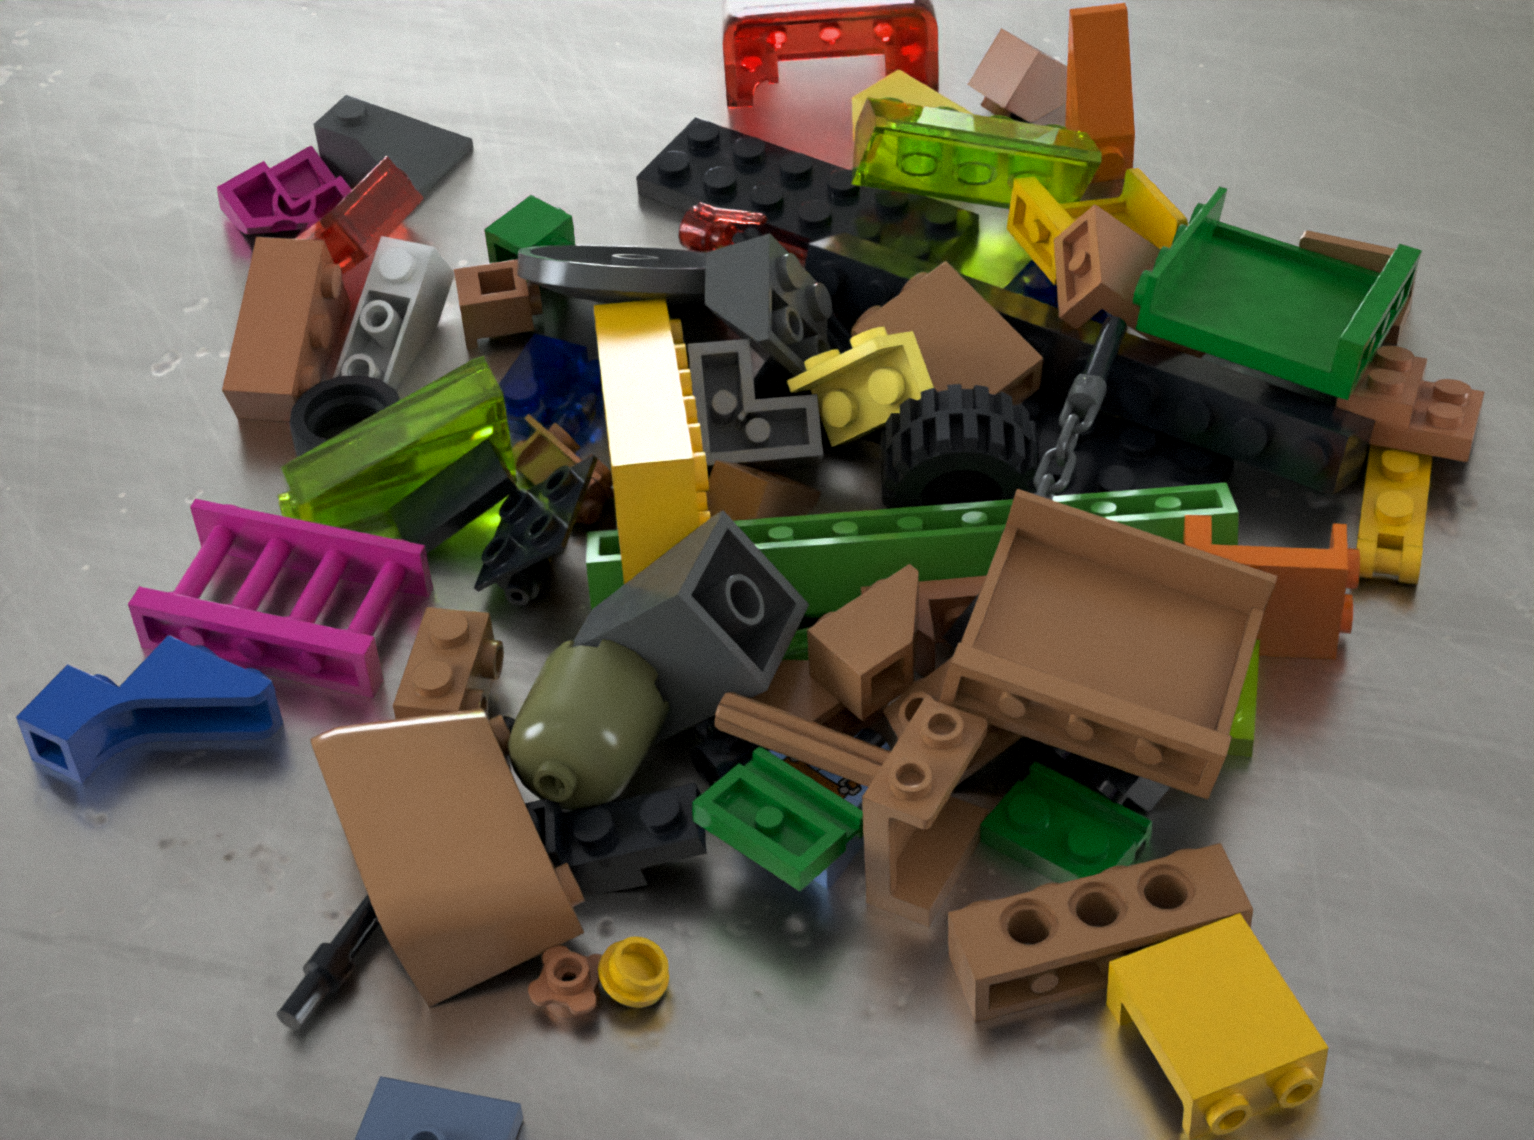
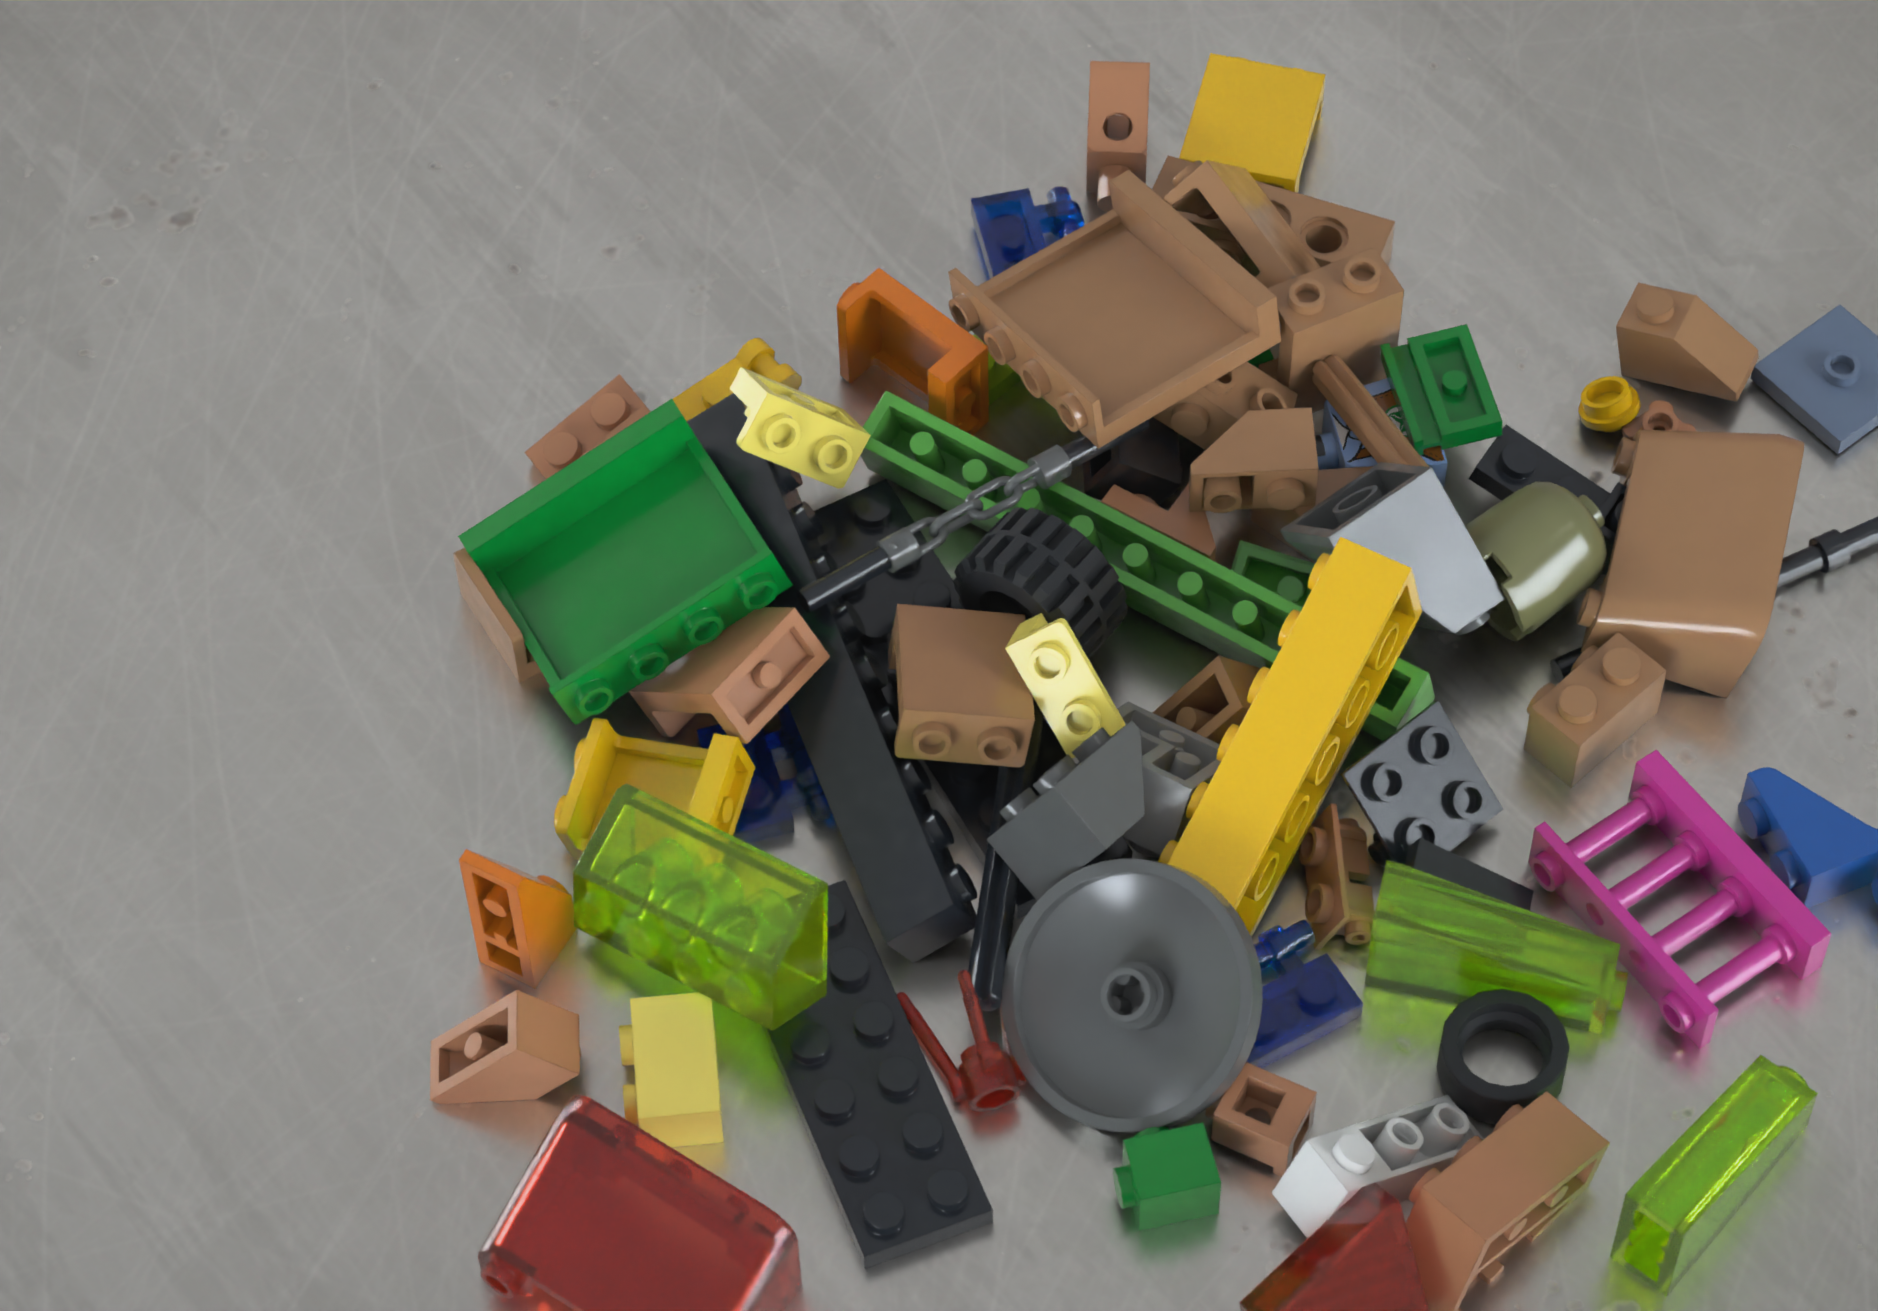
camera: 145 degrees left, 10 degrees up
none -> light yellow bracket [730,367,871,489]
none -> clear blue plate [971,186,1085,279]
none -> nougat torso [1086,61,1150,212]
none -> medium nougat panel [1163,160,1320,288]
none -> clear neon green slope [1610,1055,1818,1297]
none -> medium nougat slope [1616,283,1759,402]

